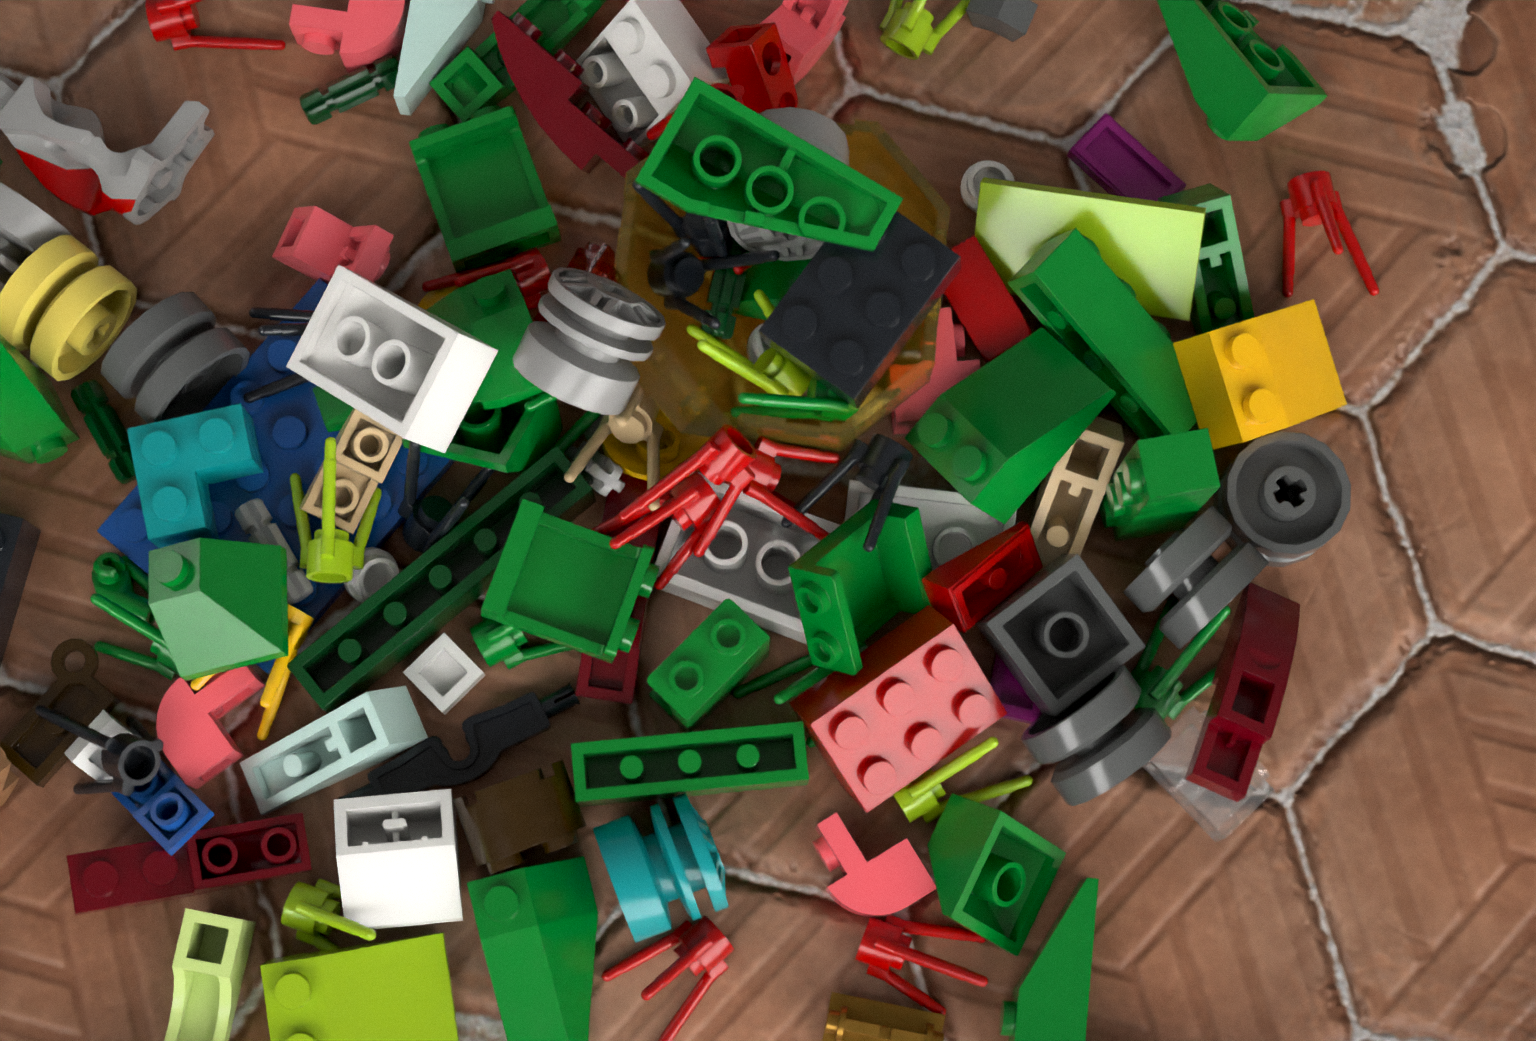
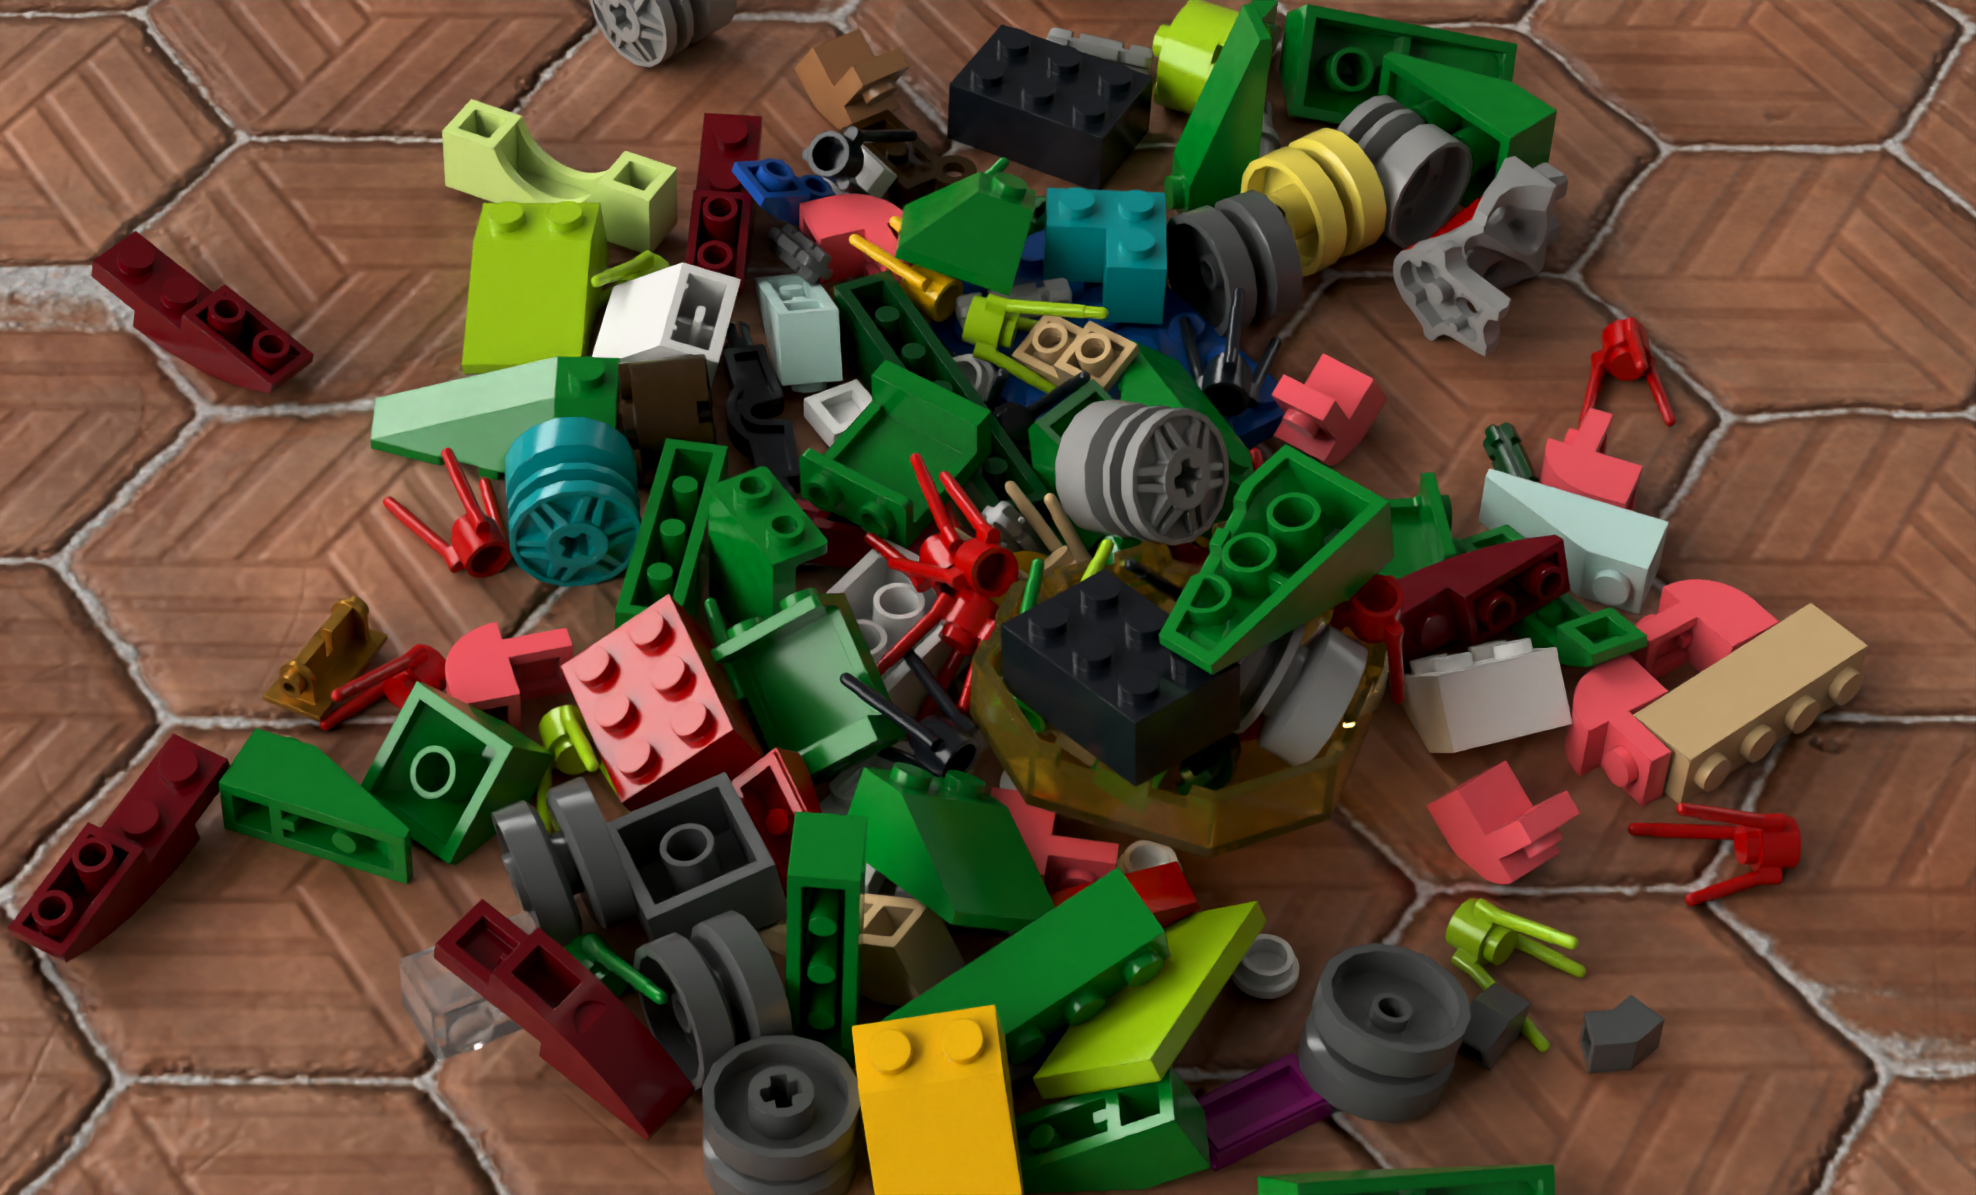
camera: 105 degrees right, 35 degrees down
white slope [286,264,498,453] -> none
red leg [705,23,798,113] -> none
none -> dark grey axle [768,223,834,285]
none -> dark grey wheel [1297,943,1471,1123]

